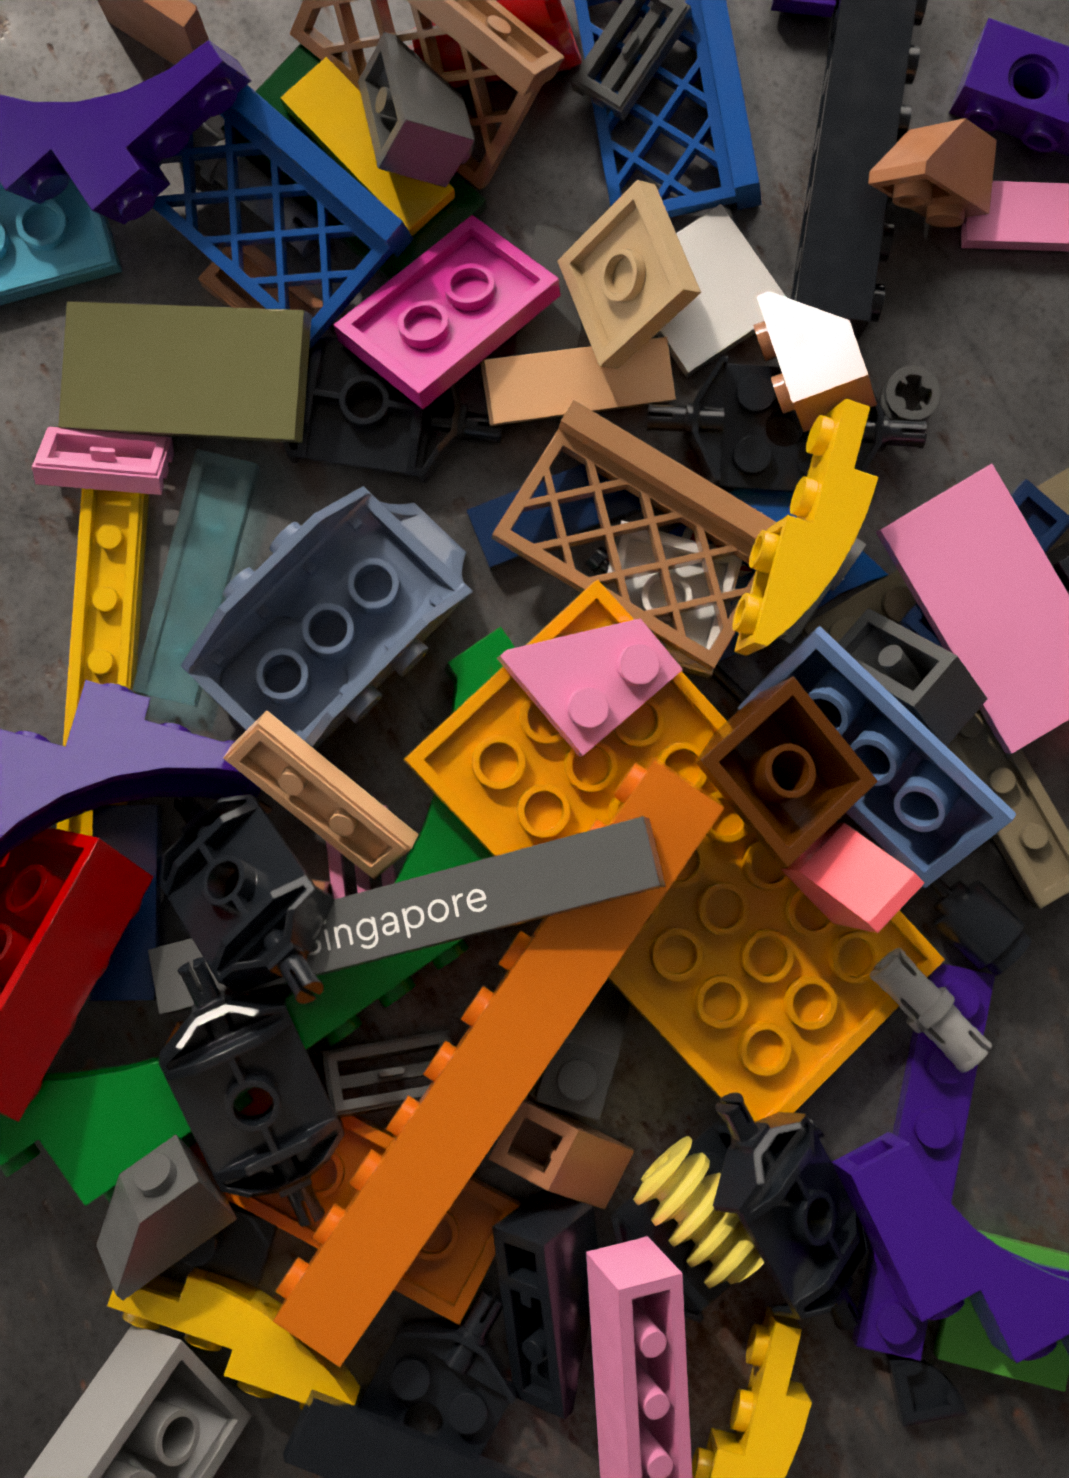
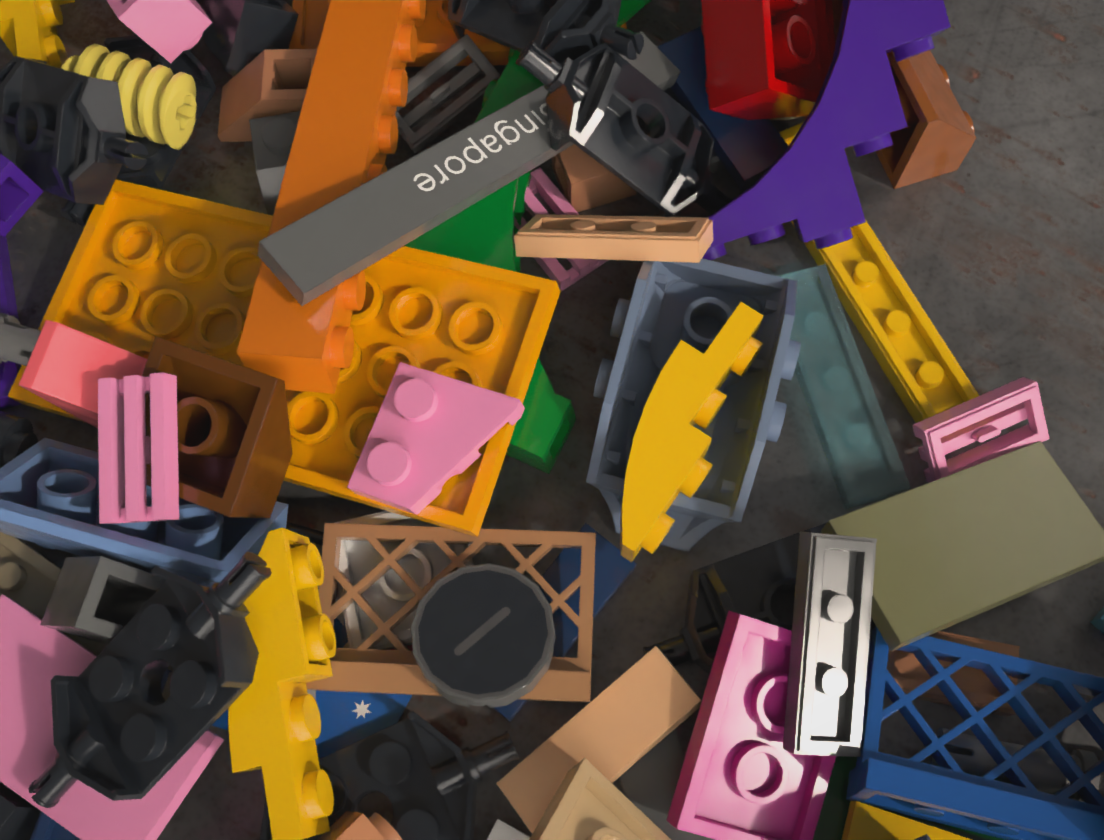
camera: 155 degrees right, 15 degrees down
none -> black plate [29,552,272,808]
none -> bright pink tile [98,372,179,524]
none -> black tile [411,563,556,708]
none -> yellow slope [620,302,764,563]
none -> tile [783,531,877,757]

